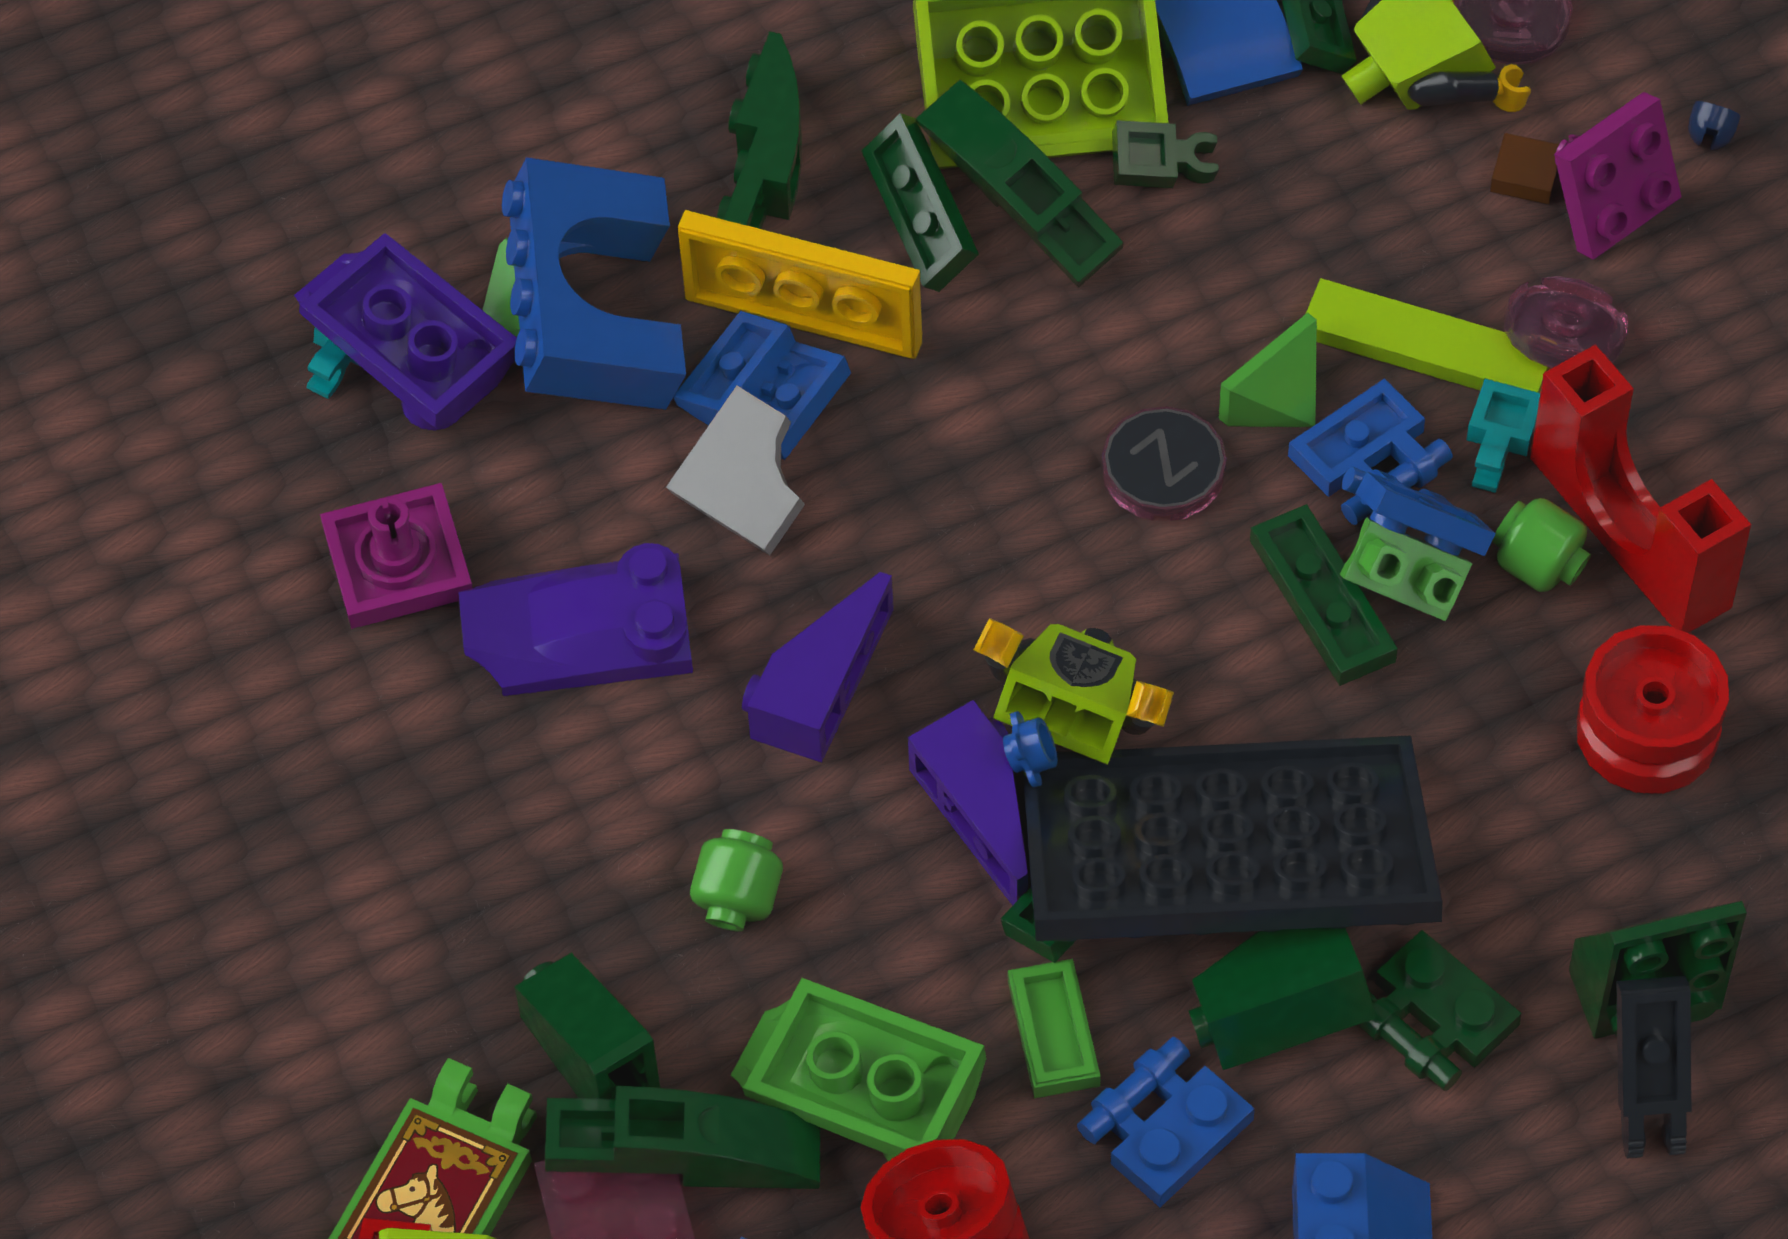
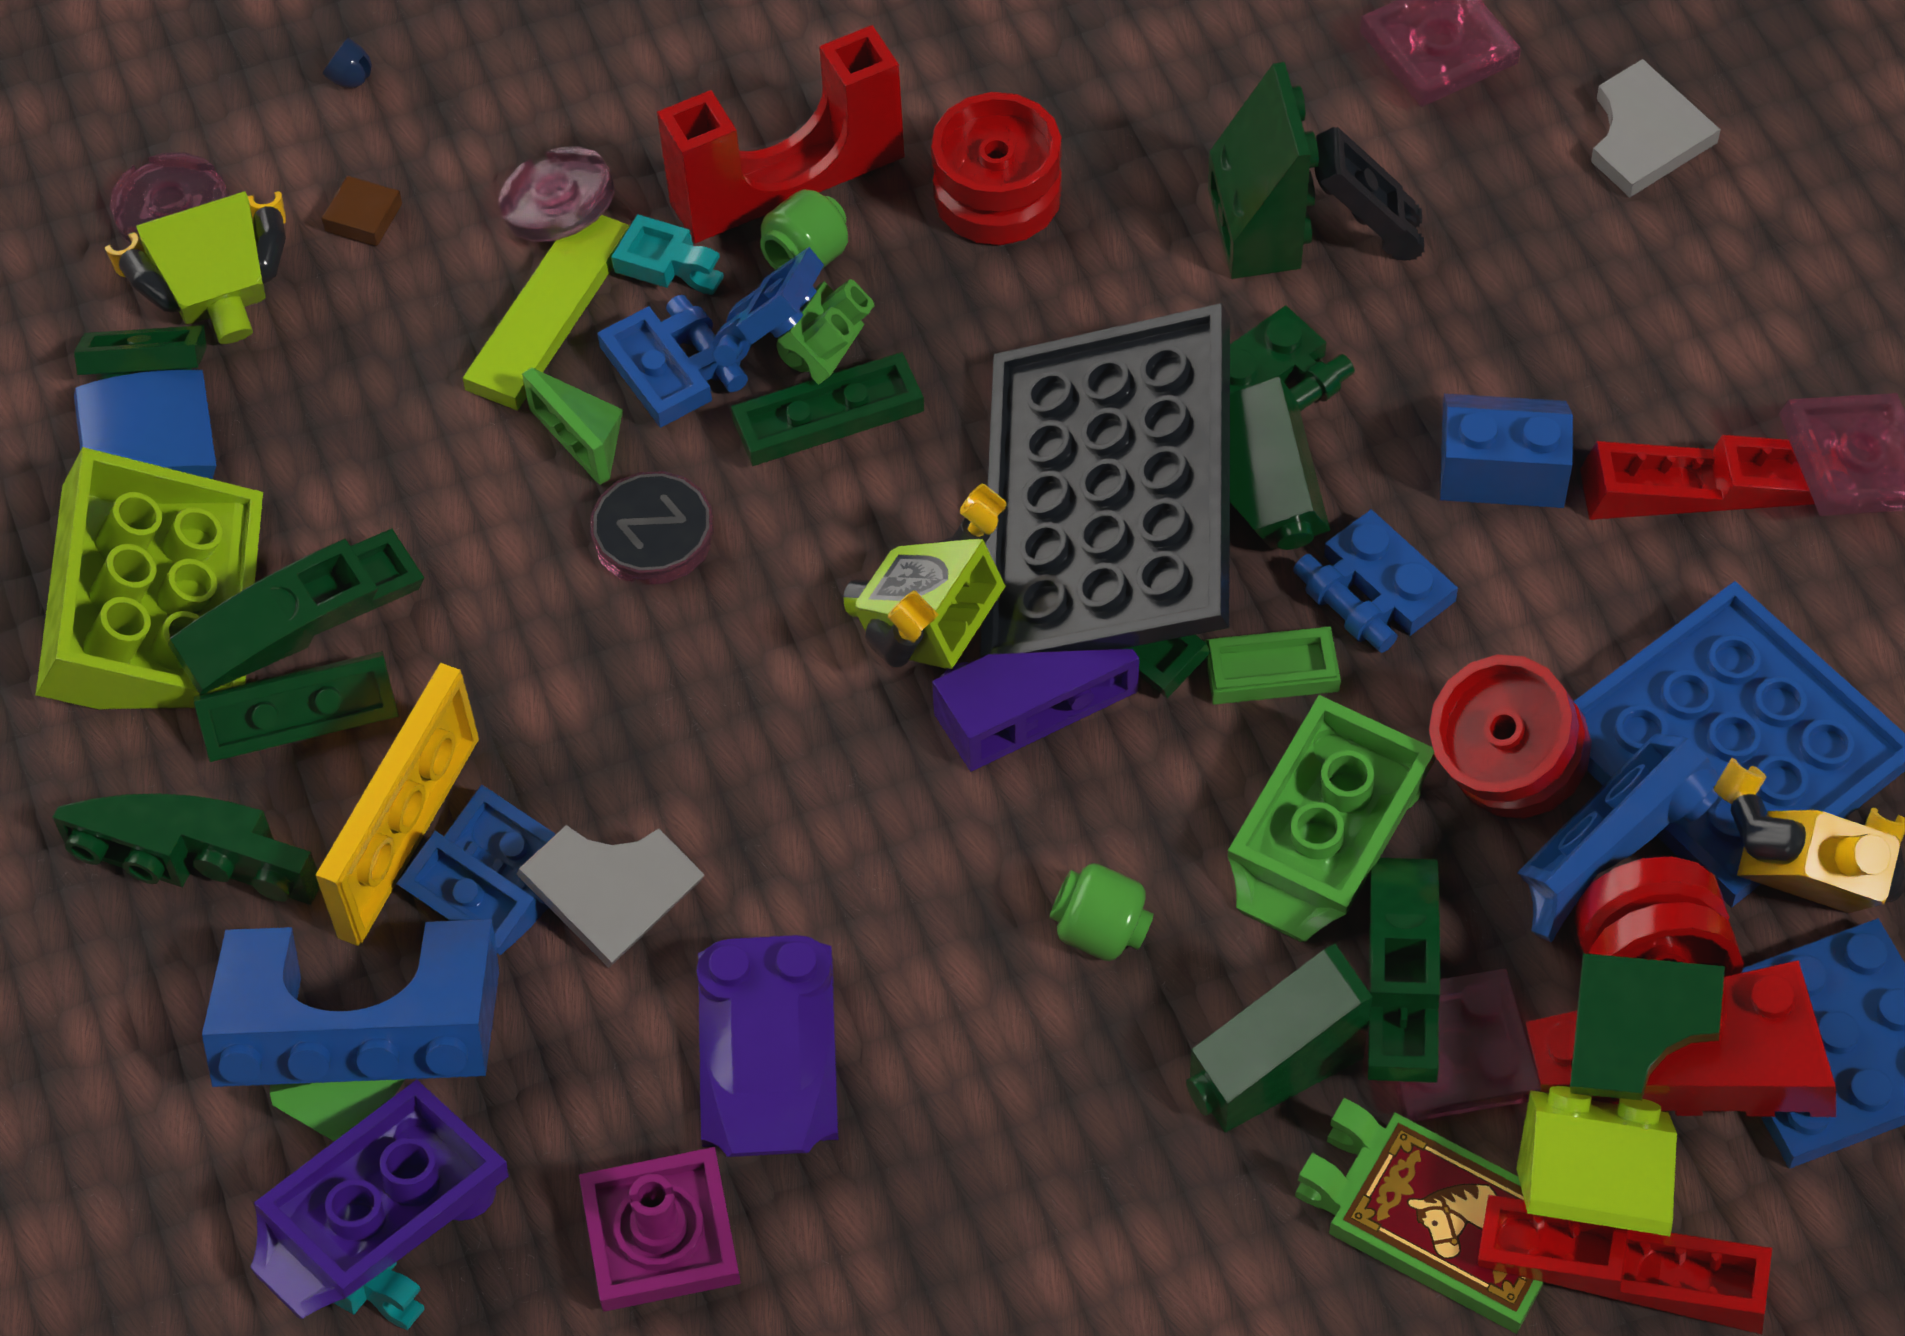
camera: 85 degrees left, 0 degrees up
dark purple slope [742,572,894,763] -> none
blue plate [1003,711,1058,788] -> none
dark green plate [1112,120,1219,188] -> none
magenta plate [1554,92,1682,260] -> none

